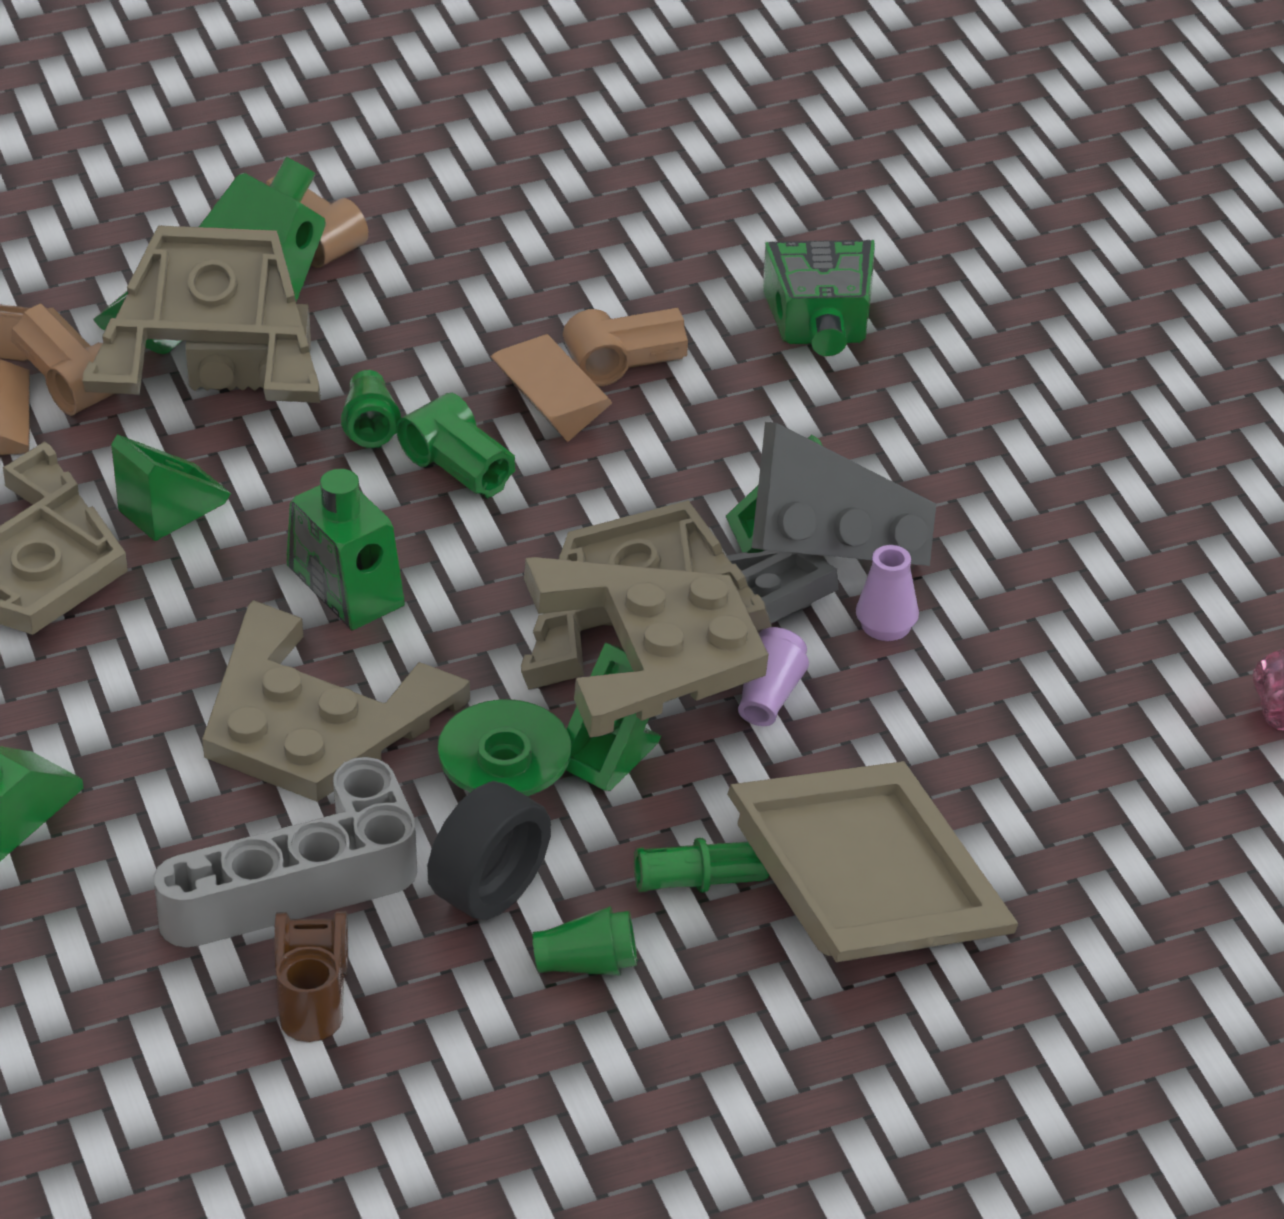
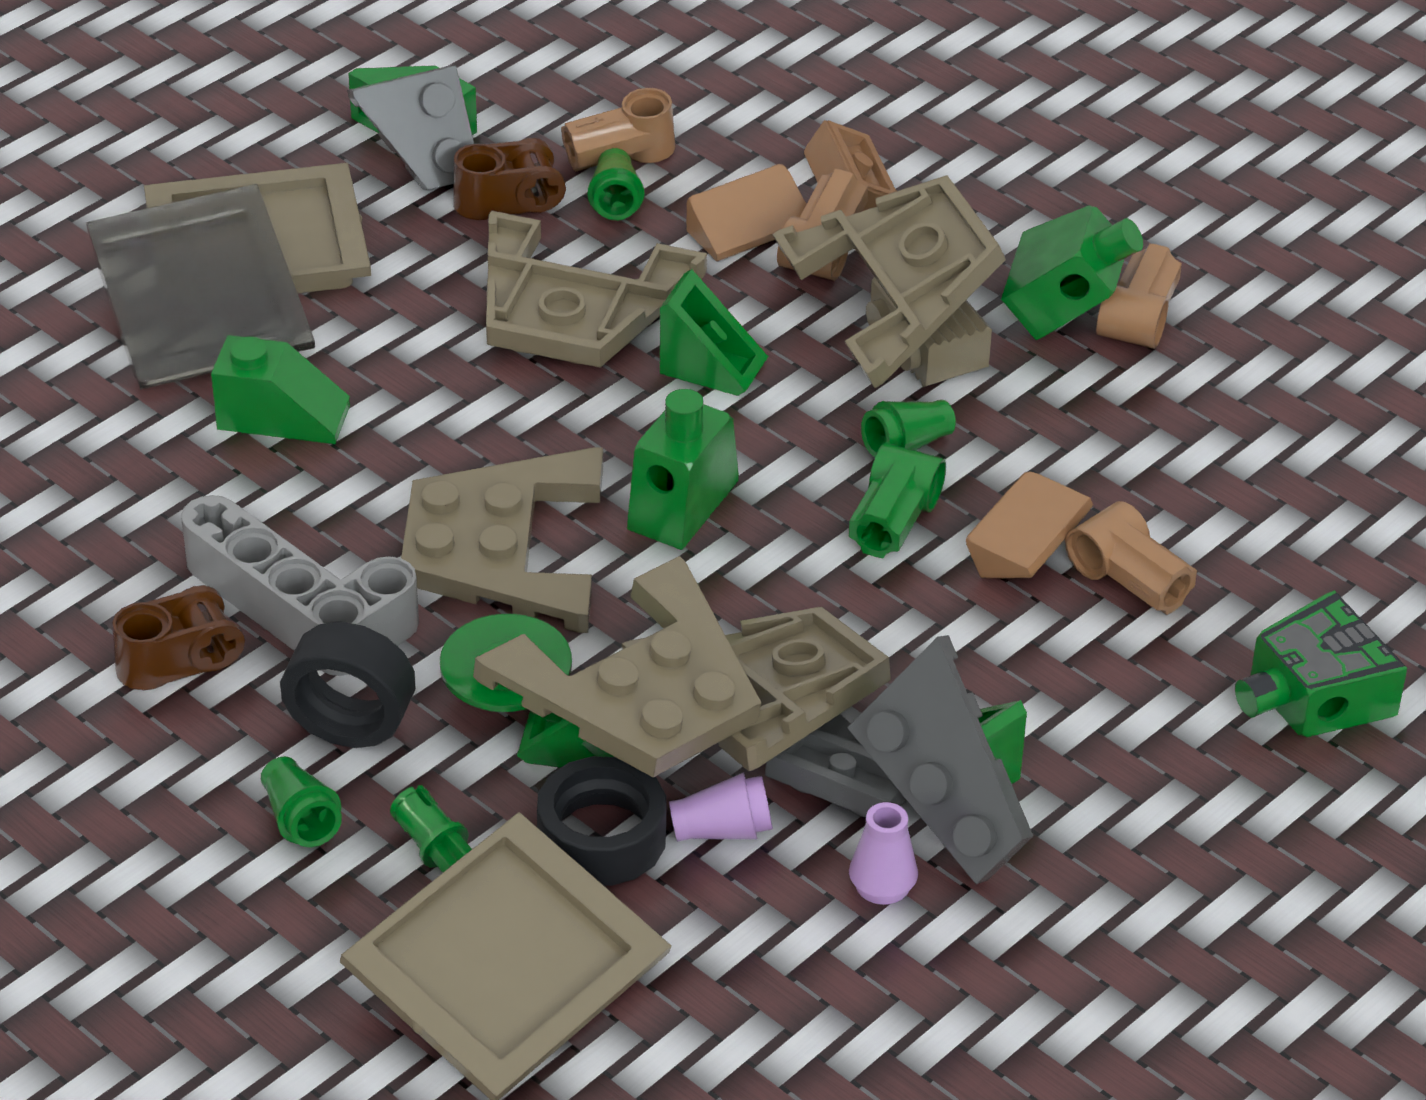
camera: 65 degrees right, 0 degrees up
none -> black tyre [537,756,666,886]

